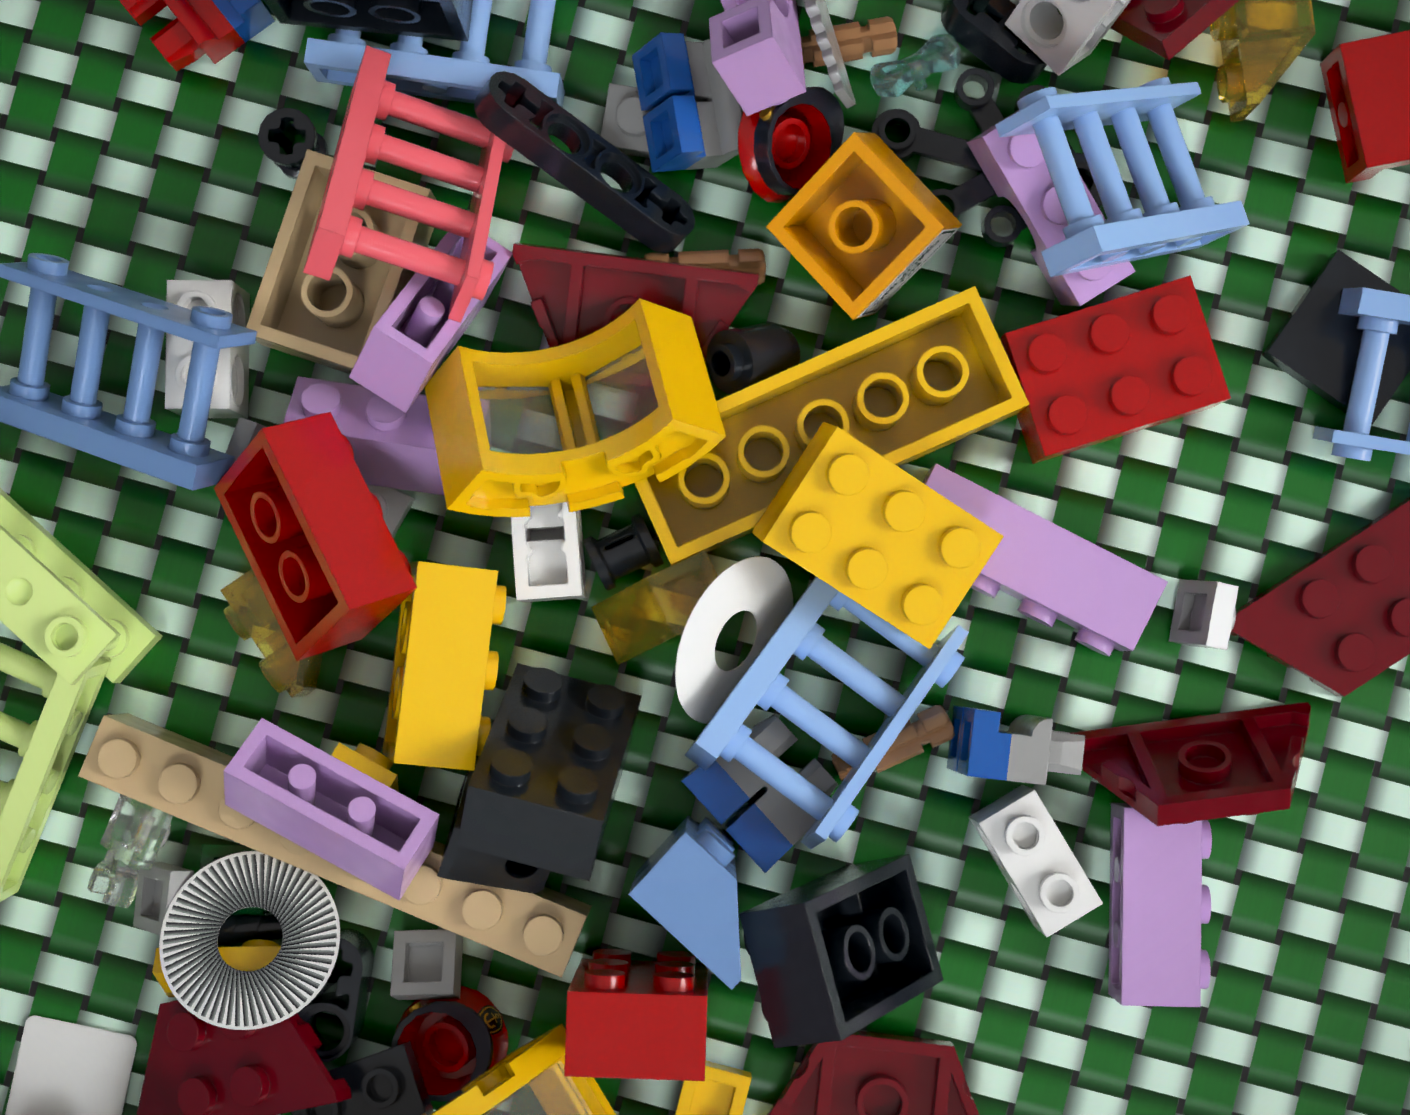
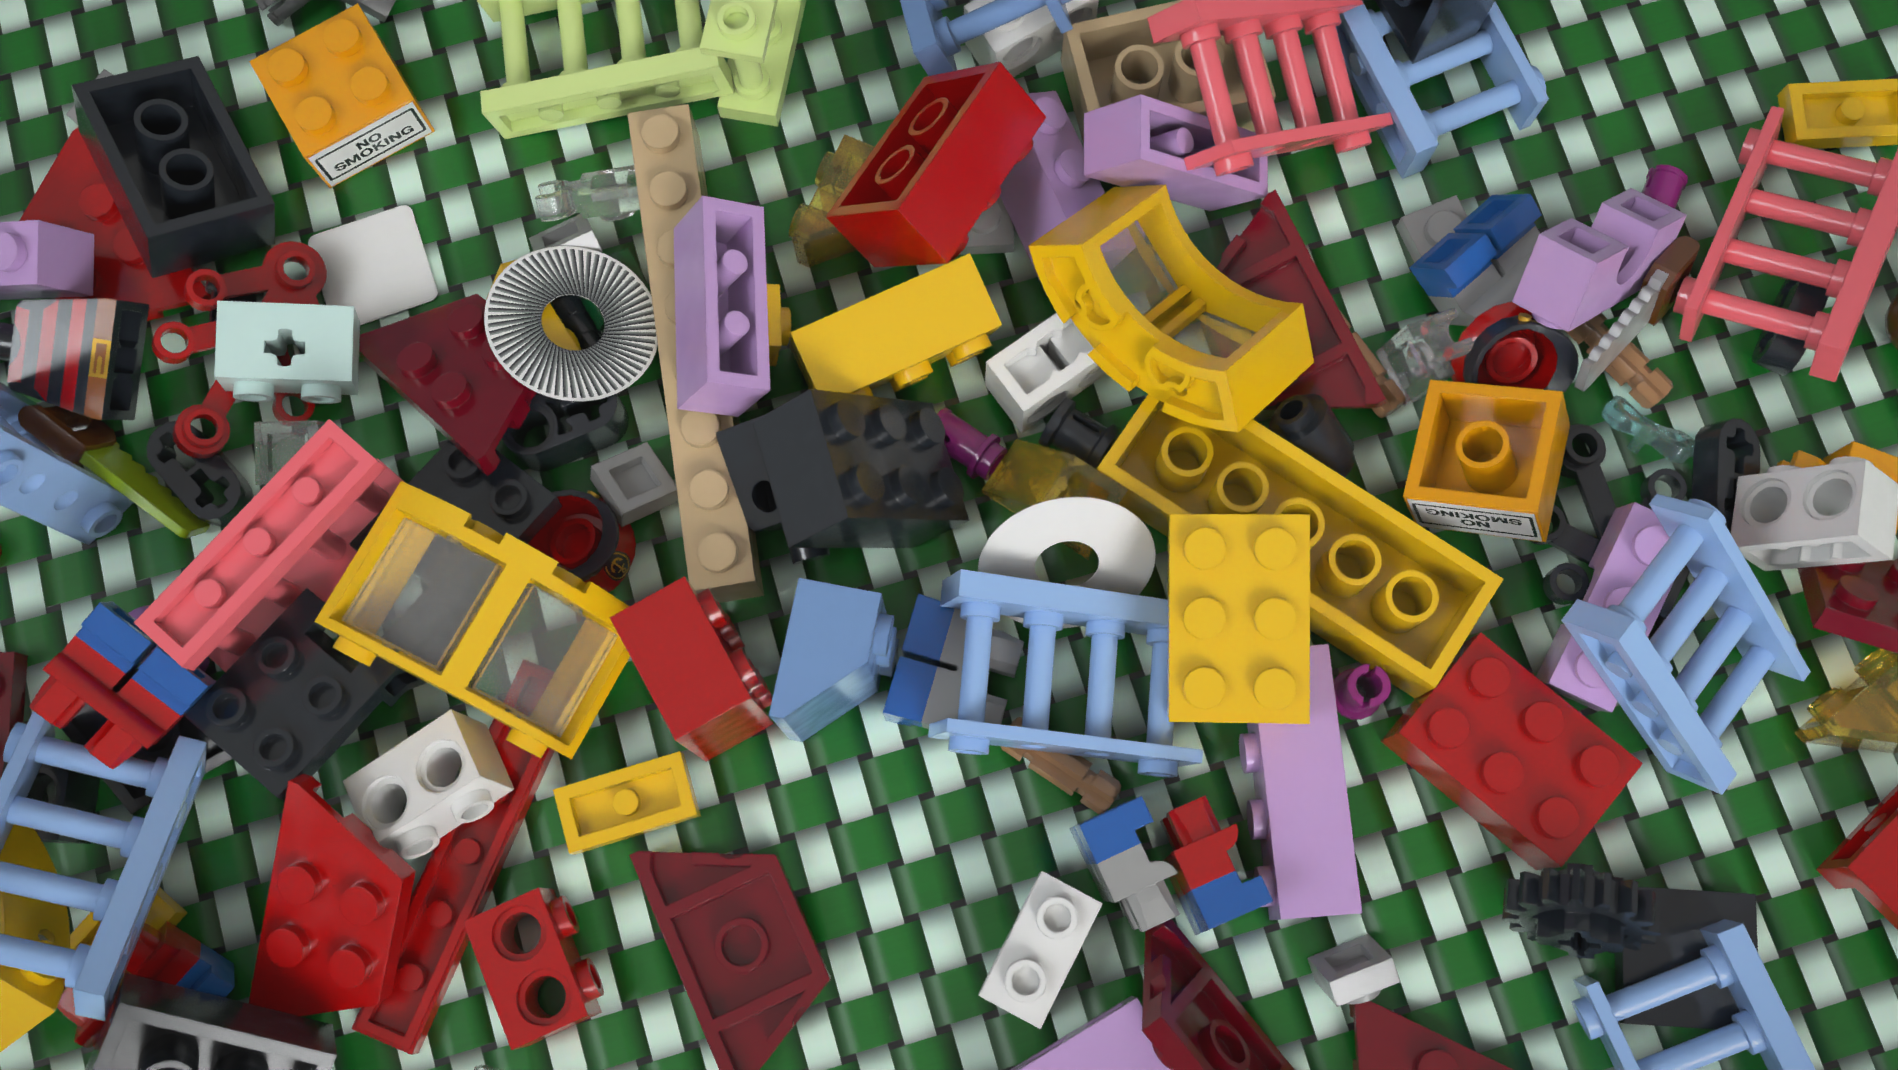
camera: 55 degrees right, 10 degrees down
black beam [474,71,695,253] -> none
black brick [739,854,944,1048] -> none
none -> magenta pin [937,407,1007,481]
none -> hips [1160,795,1273,935]
none -> magenta pin [1333,664,1391,720]
none -> clear plate [1376,308,1474,406]
none -> black gear [1502,863,1661,959]

